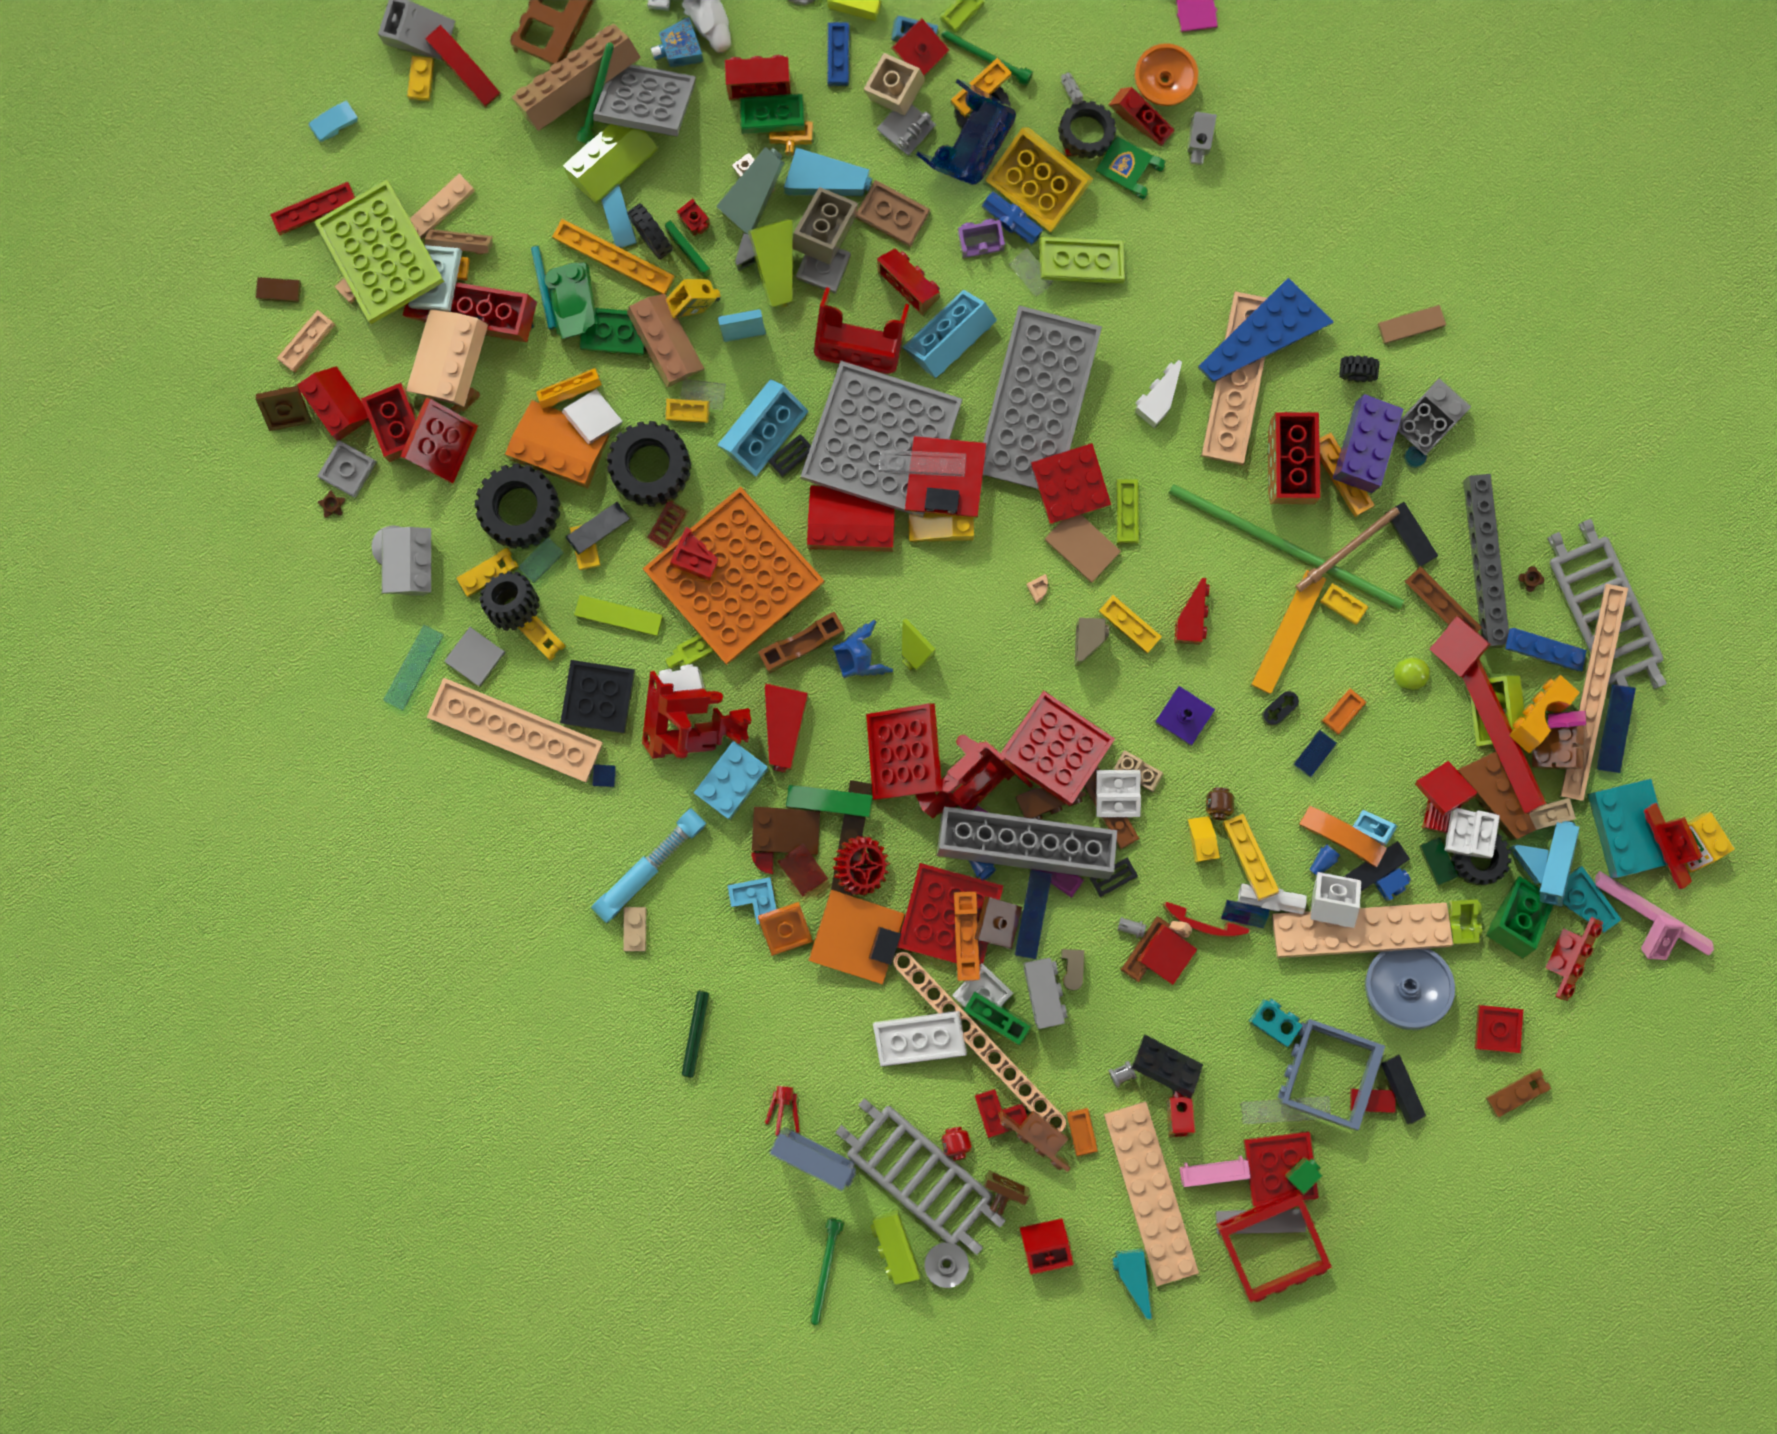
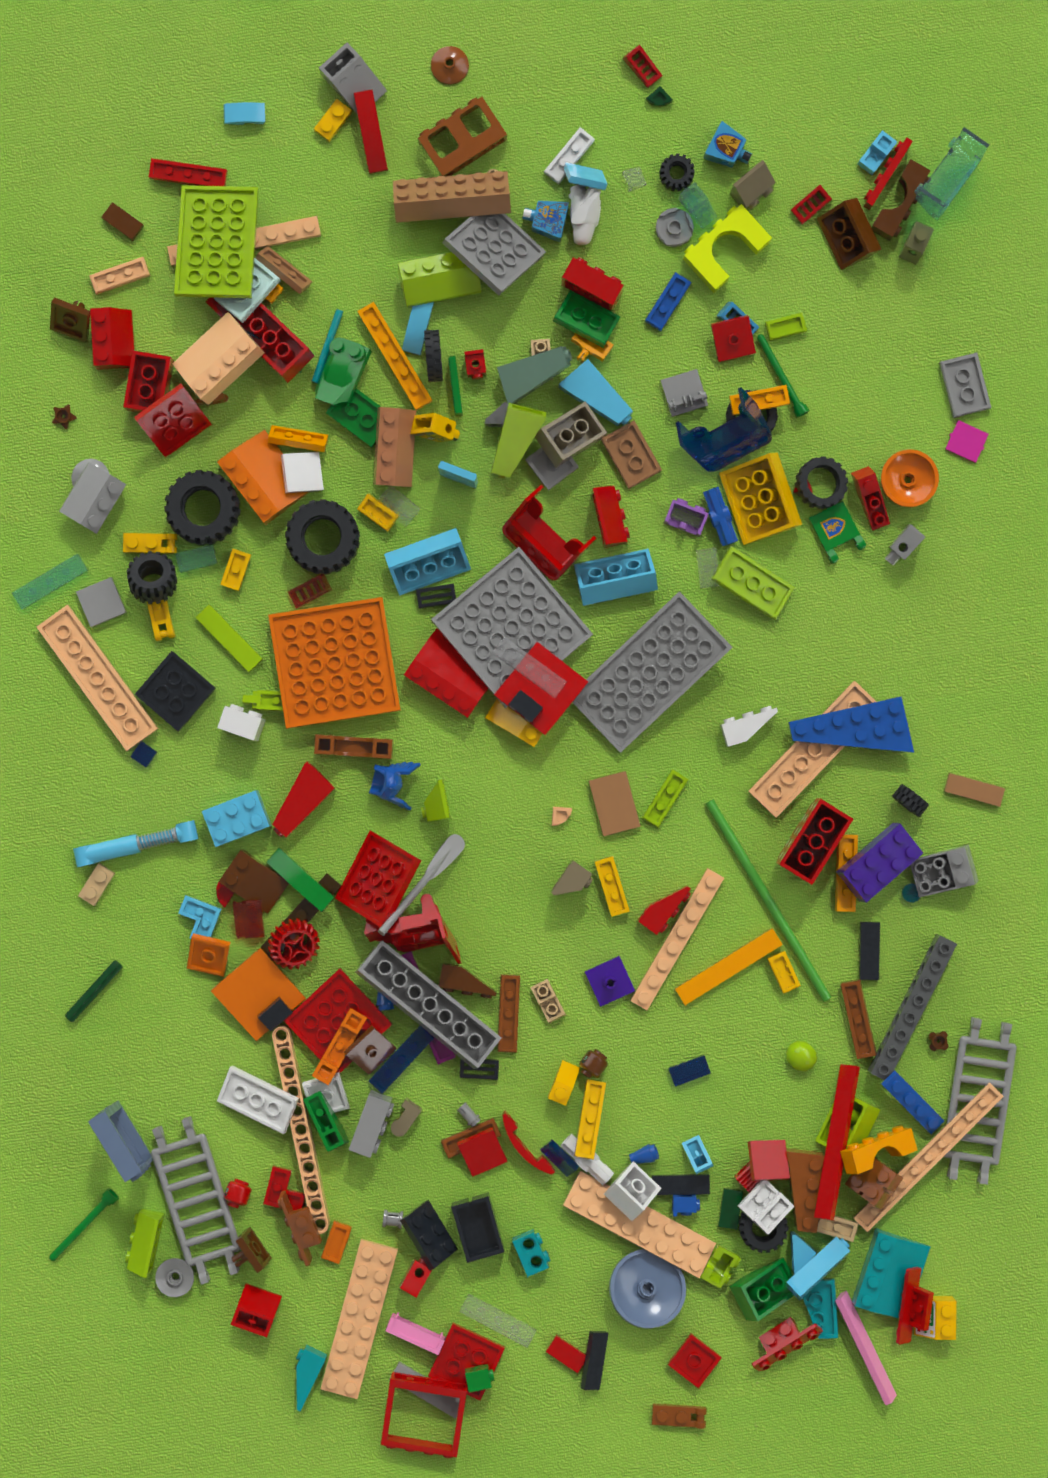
camera: 25 degrees right, 5 degrees up
light grey tile [317,440,377,498] -> none
black tile [566,501,630,555] -> none
green piece [576,42,614,144] -> none
red container [642,671,751,759] -> none
red wing [670,527,718,581] -> none
red plant [765,1086,800,1136] -> none
tan brick [864,53,925,116] -> none
plate [1001,690,1115,806] -> none
red plate [1031,443,1112,524] -> none
light grey axle [1061,72,1084,105] -> none
white slope [1096,770,1141,817] -> none
light nougat tile [1169,921,1192,938] -> none
black beam [1262,691,1299,726] -> none
sand blue window [1278,1019,1385,1131] -> none
medium nougat bar [1295,507,1400,592] -> none
orange slope [1299,806,1387,867] -> none
orange tile [1321,688,1367,735] -> none
tile [1429,616,1491,677] -> none
dark pink piece [1548,711,1586,728] -> none
clear blue tile [1597,684,1636,773] -> none
bright pink slope [1641,915,1684,960] -> none
none -> light grey piece [378,834,465,936]
none -> black piece [451,1192,505,1263]
none -> light nougat plate [630,868,724,1010]

